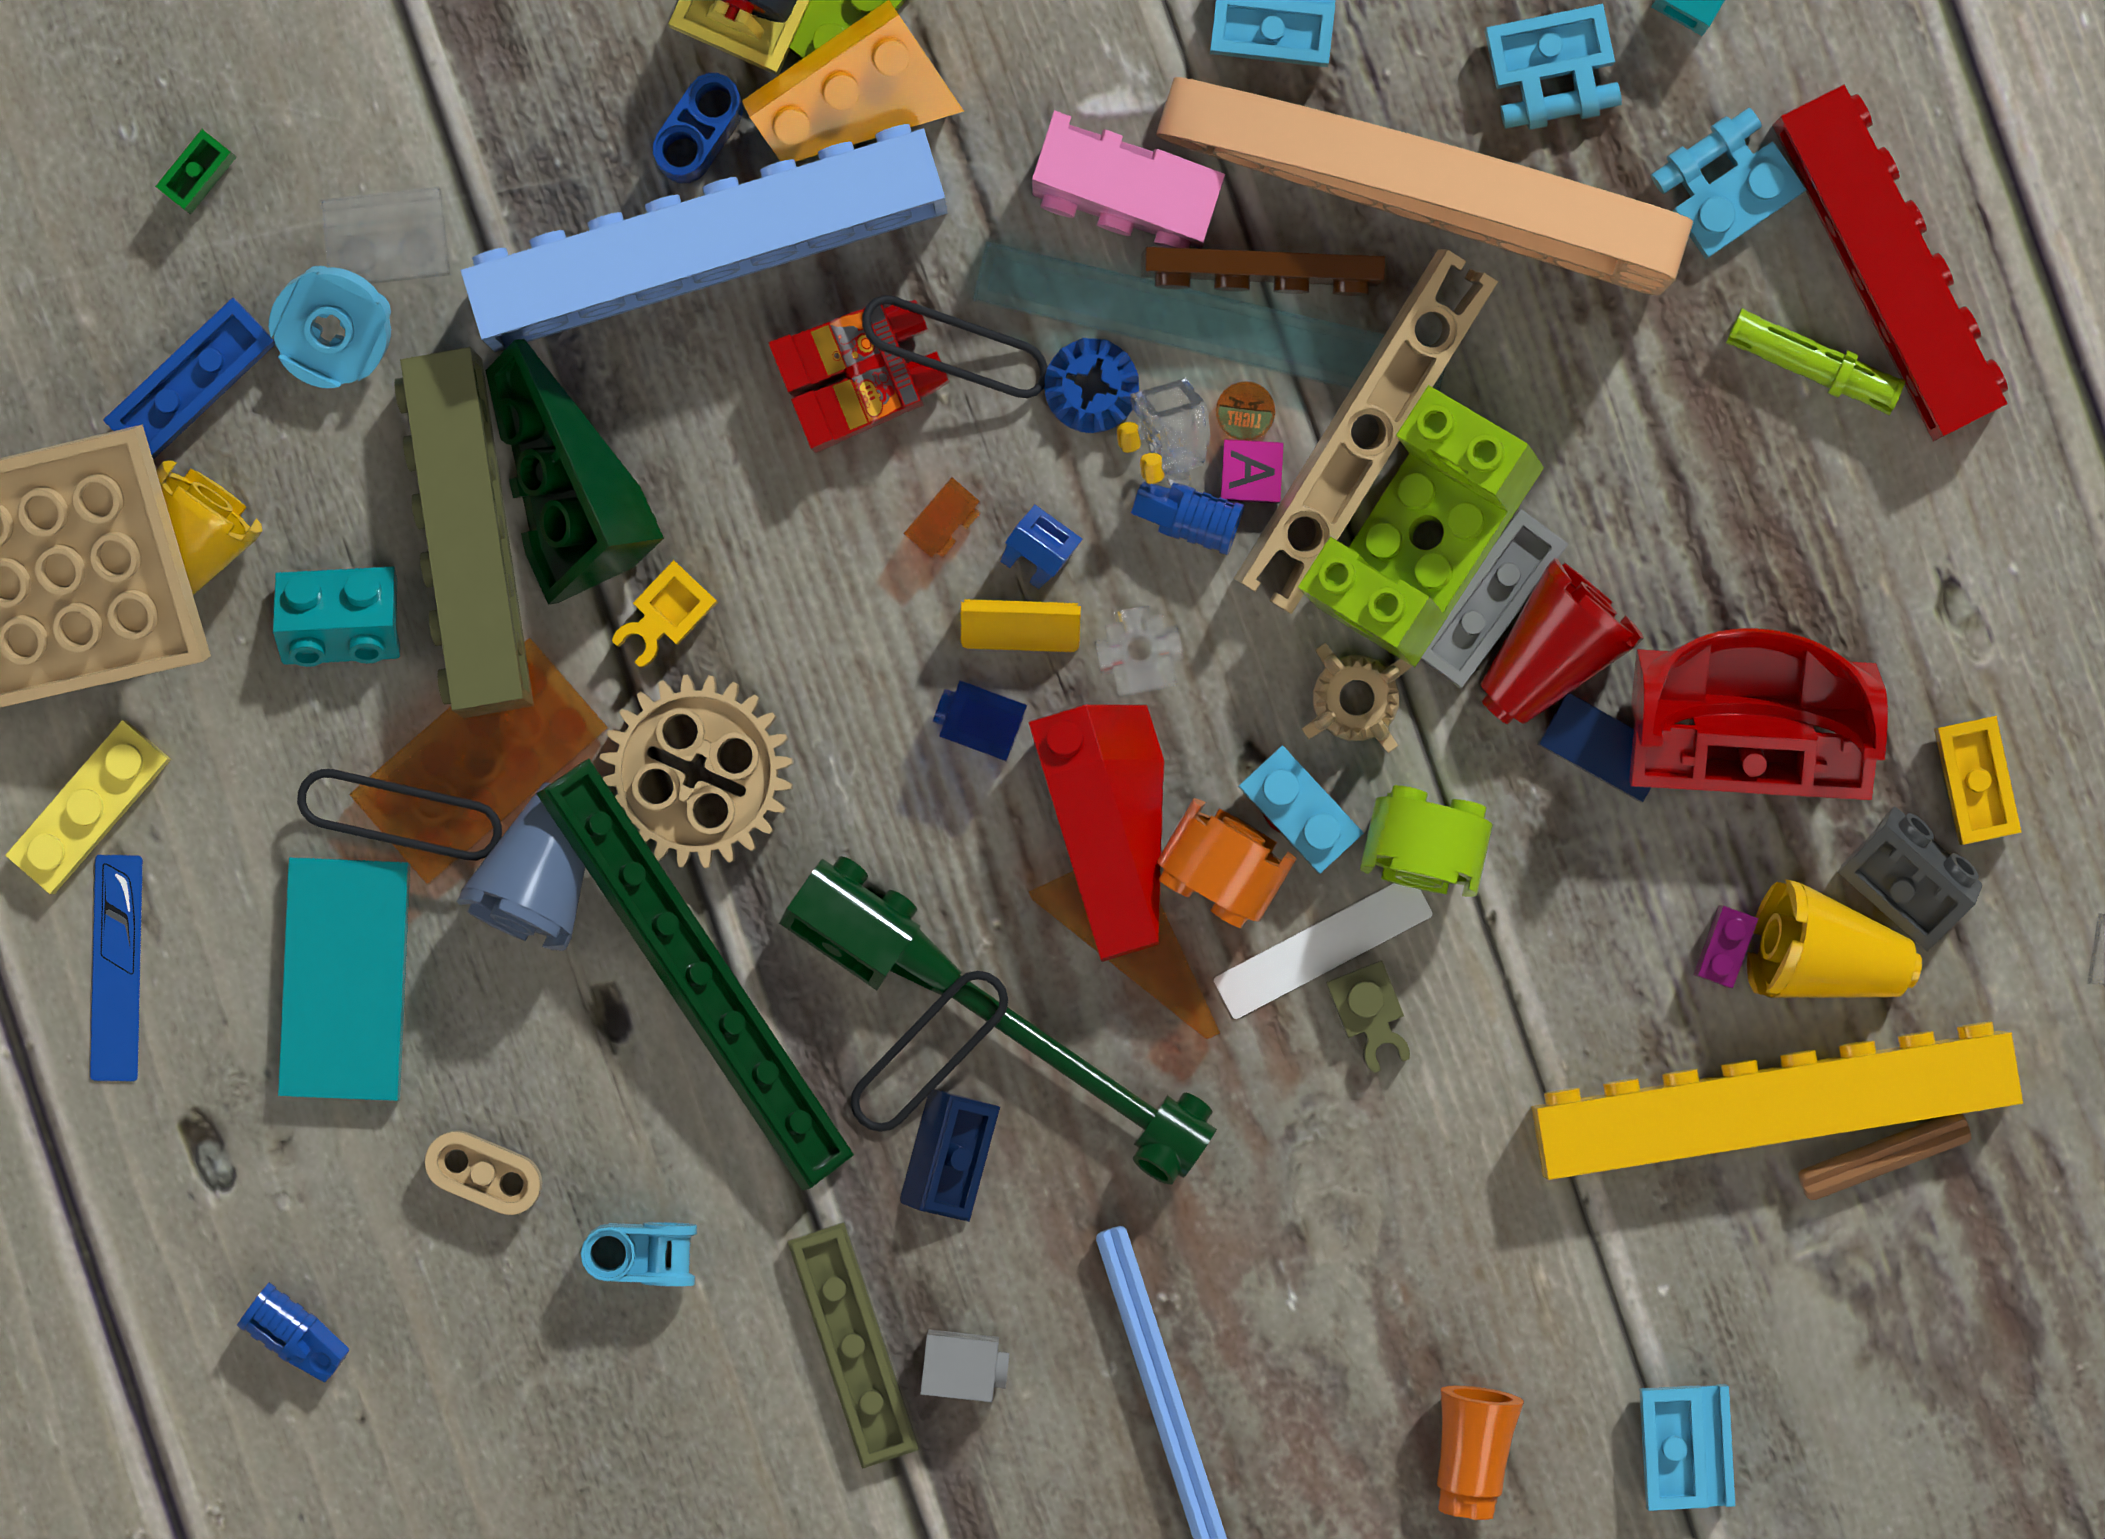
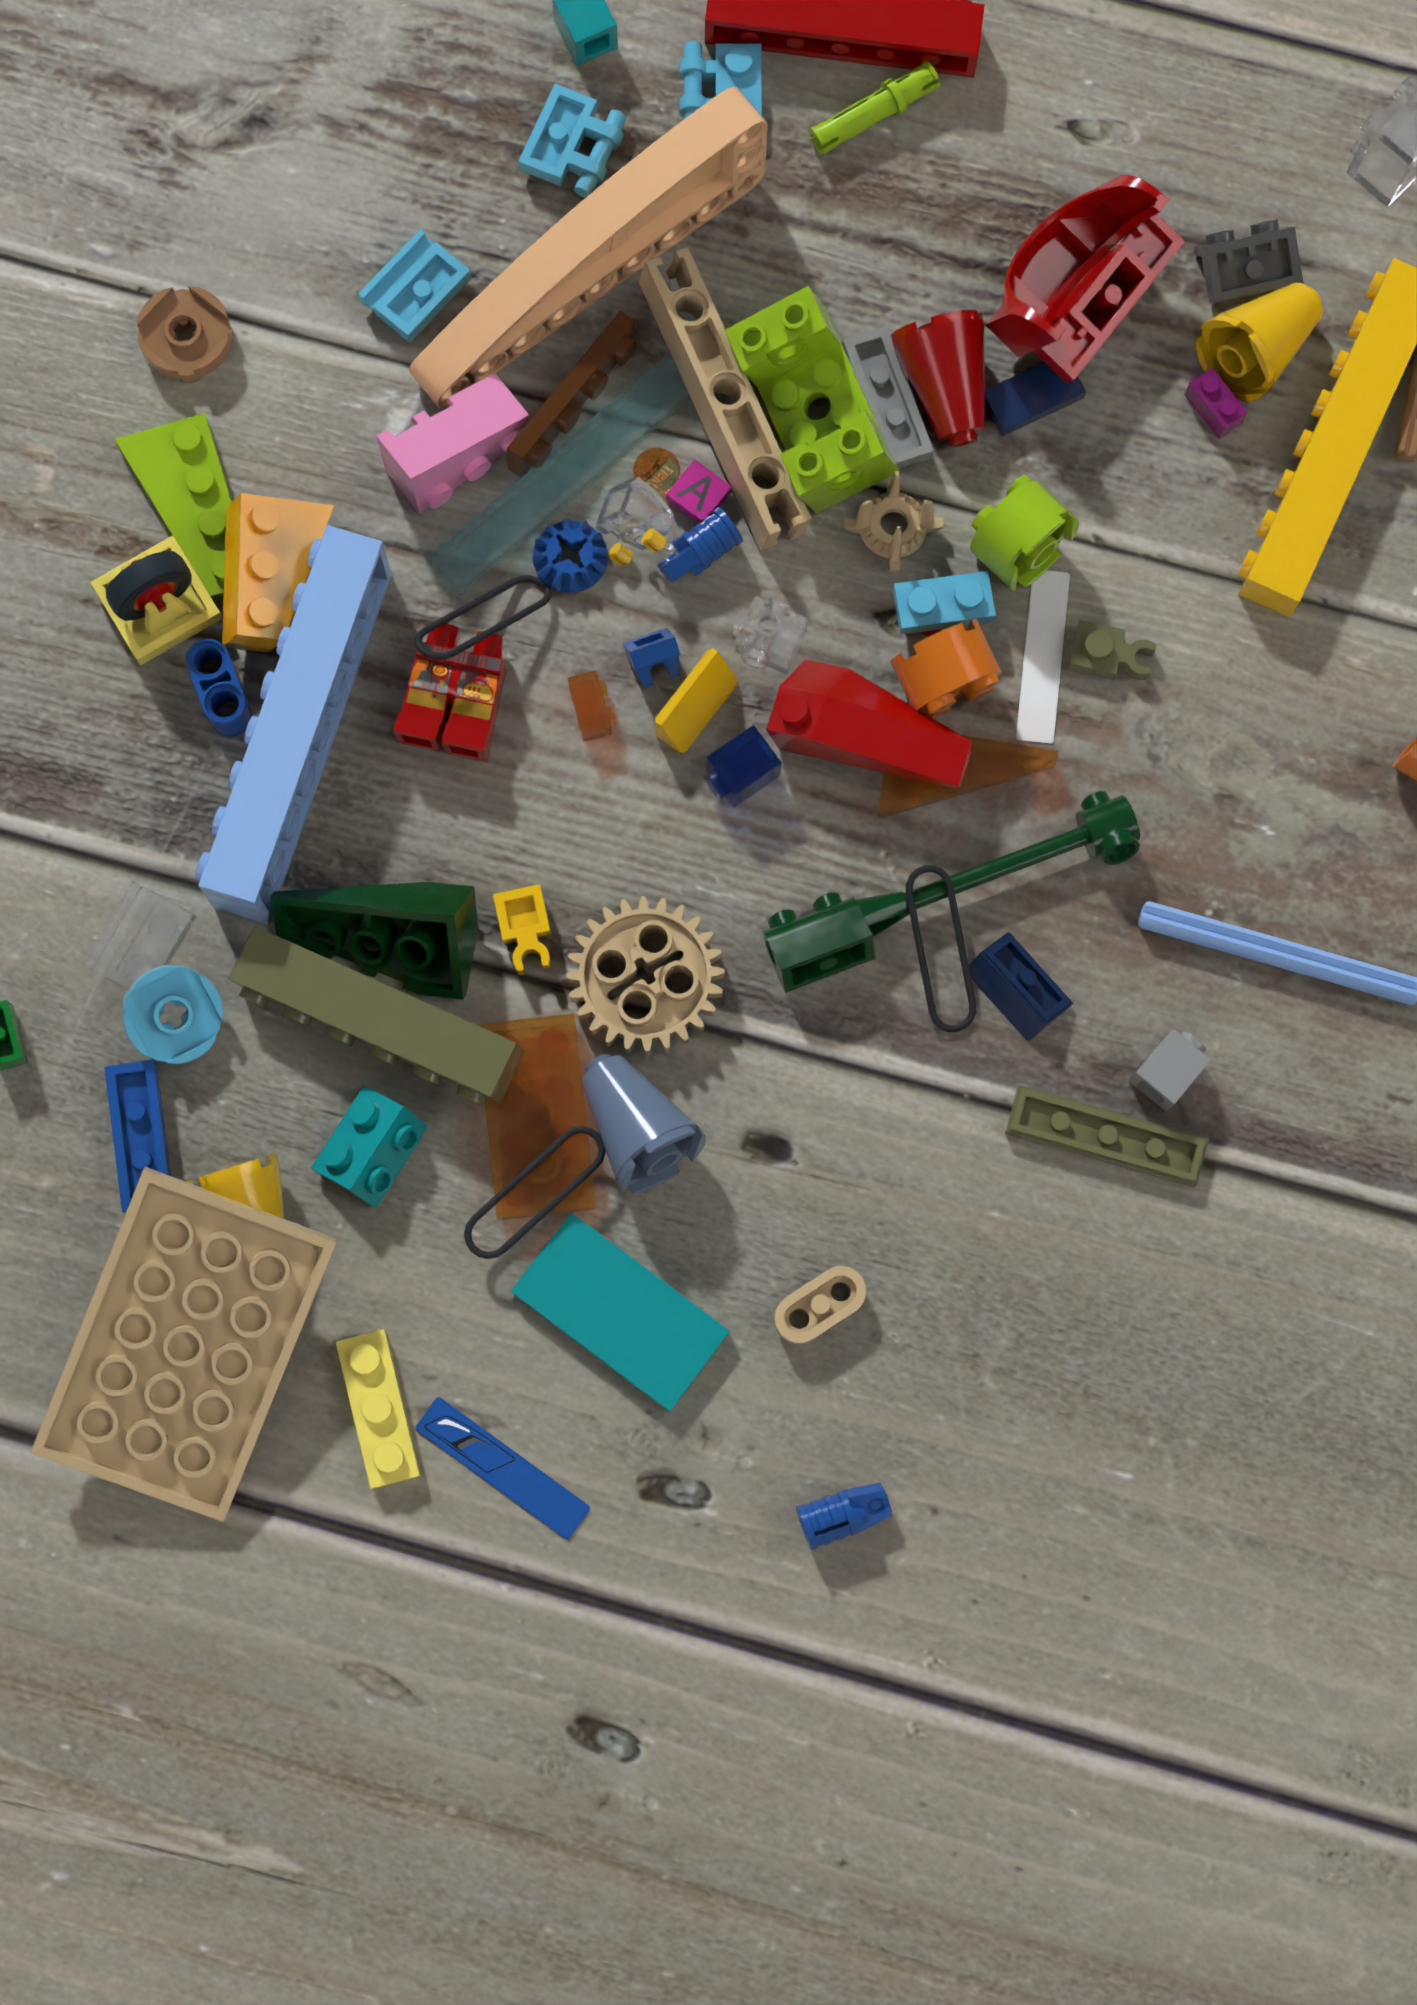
camera: 60 degrees left, 10 degrees down
dark green tile [536,758,854,1191] -> none
medium azure piece [581,1222,697,1286] -> none
yellow plate [1934,716,2021,845] -> none

